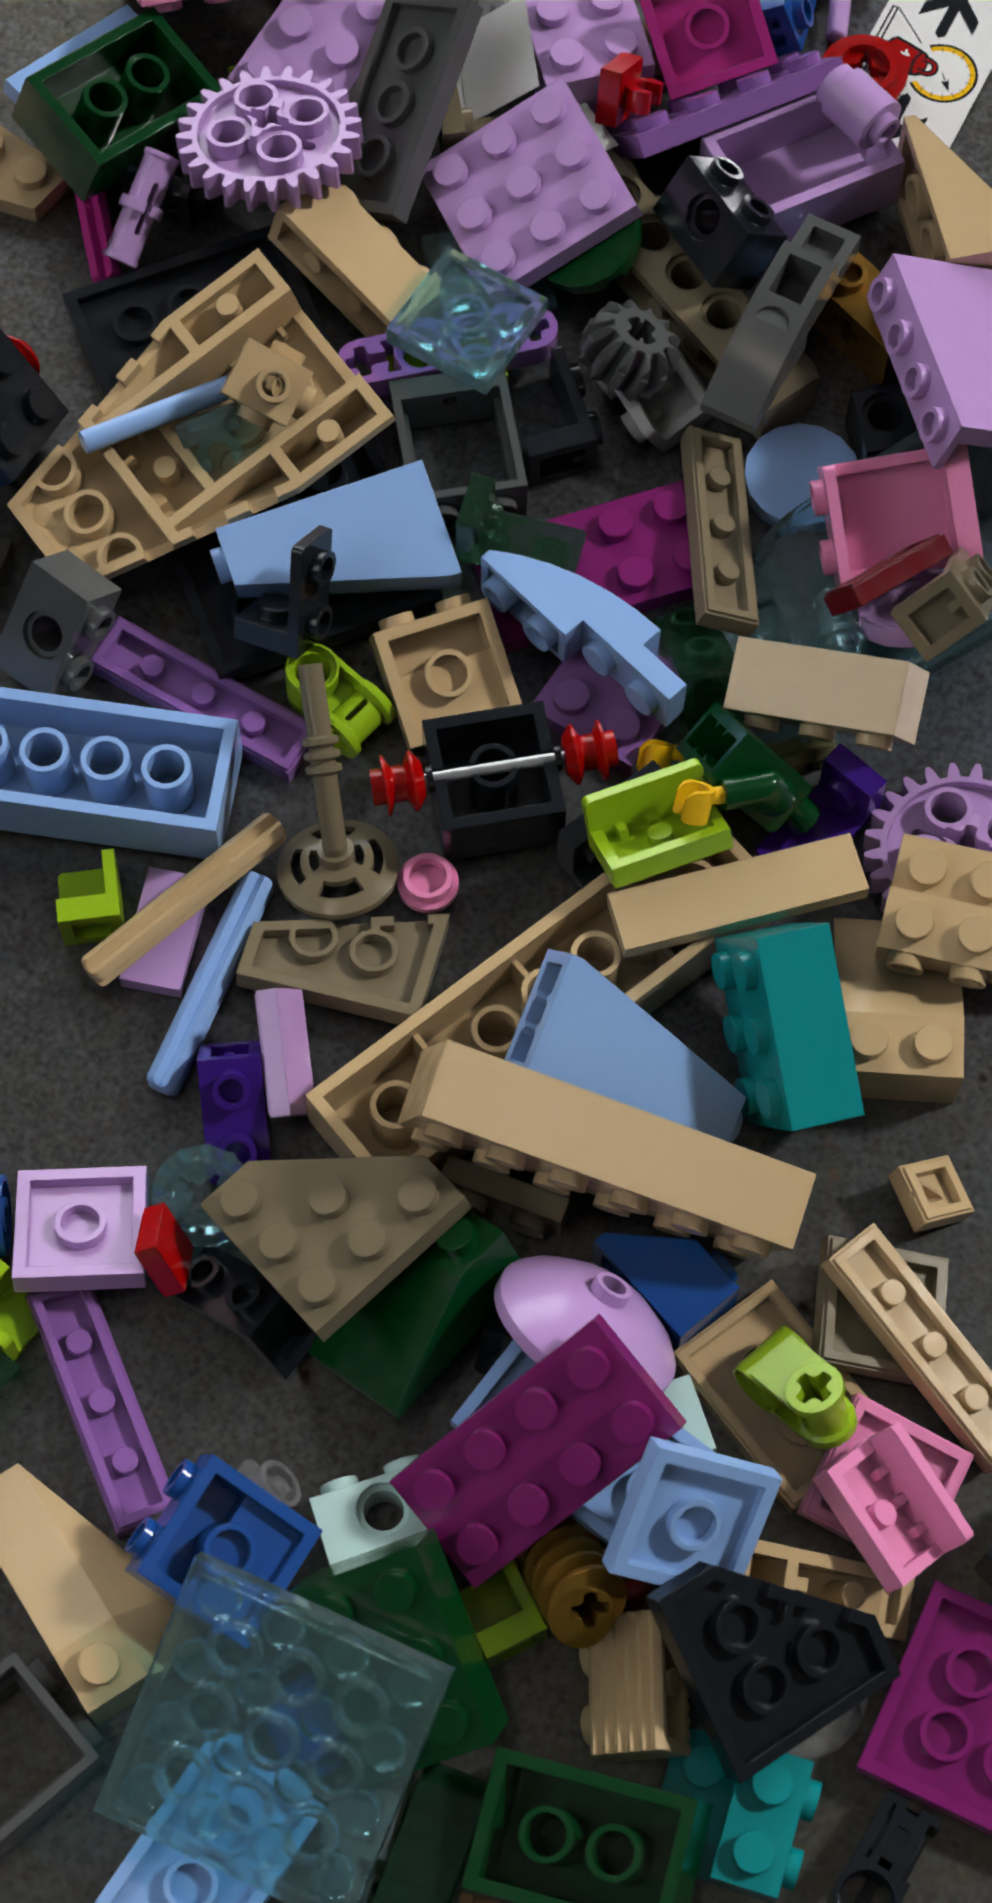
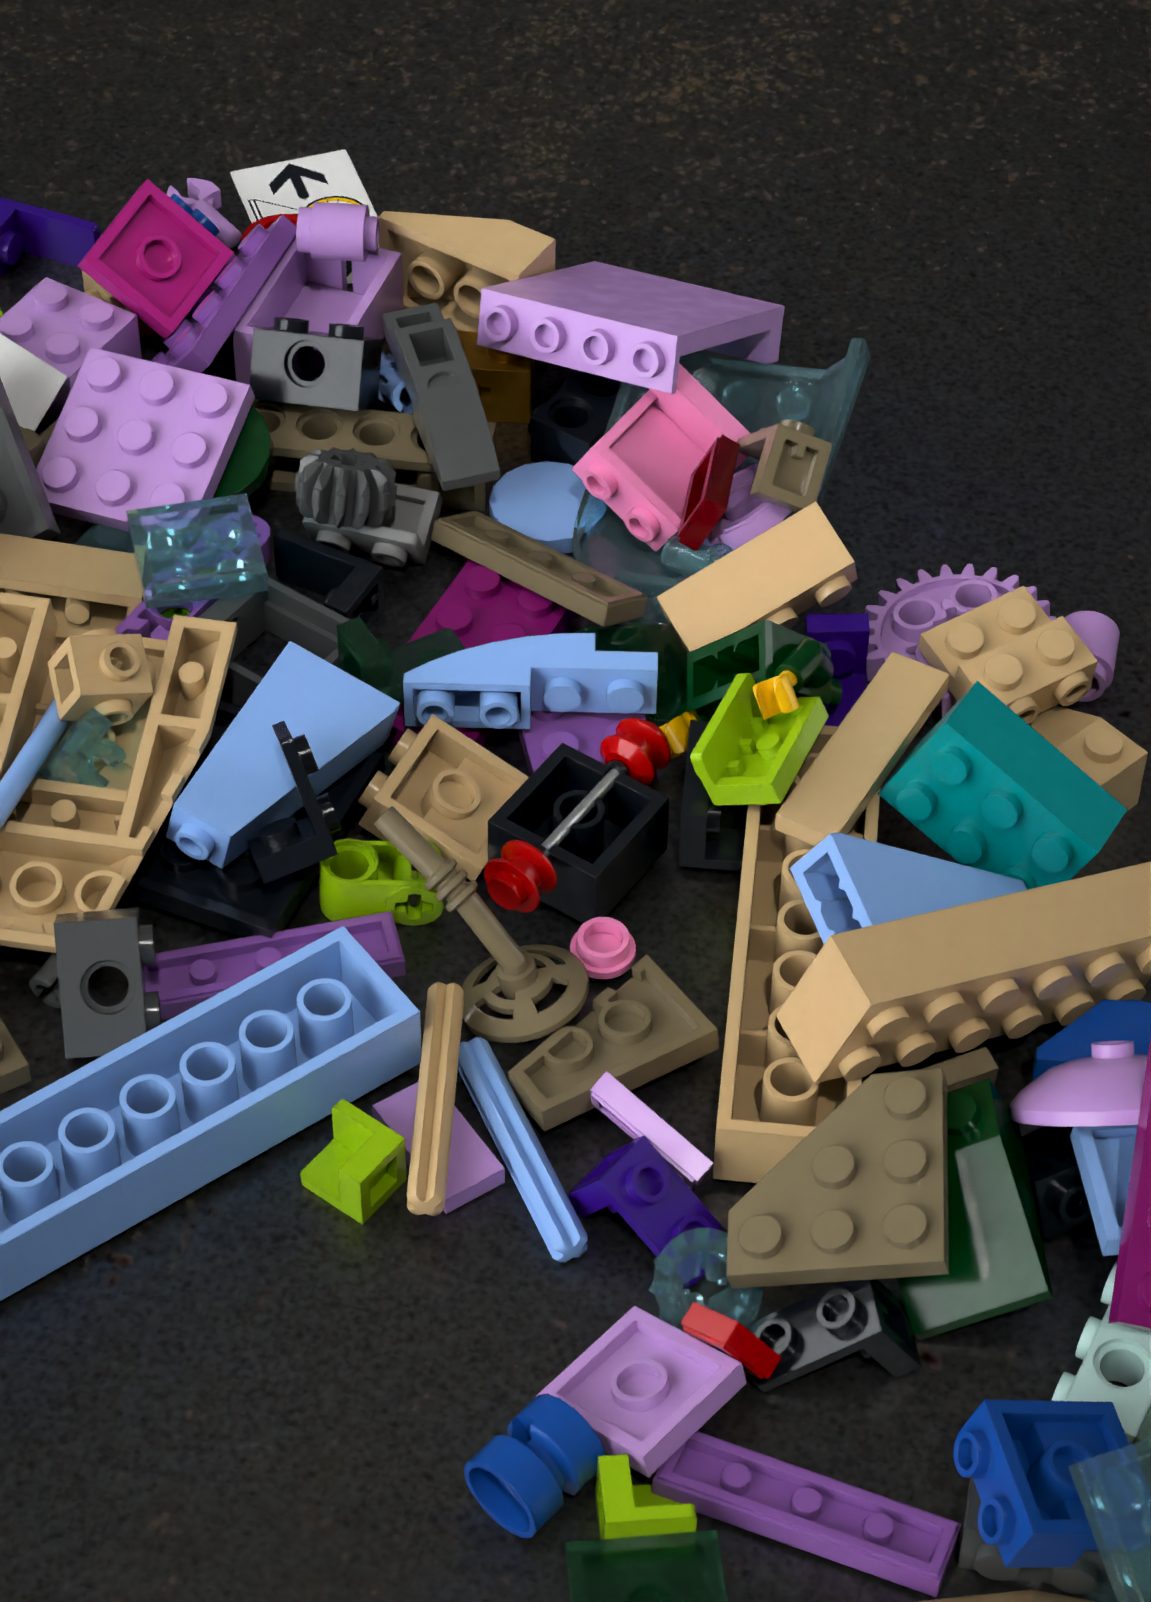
camera: 45 degrees left, 20 degrees down
red tile [594,52,663,128] -> none

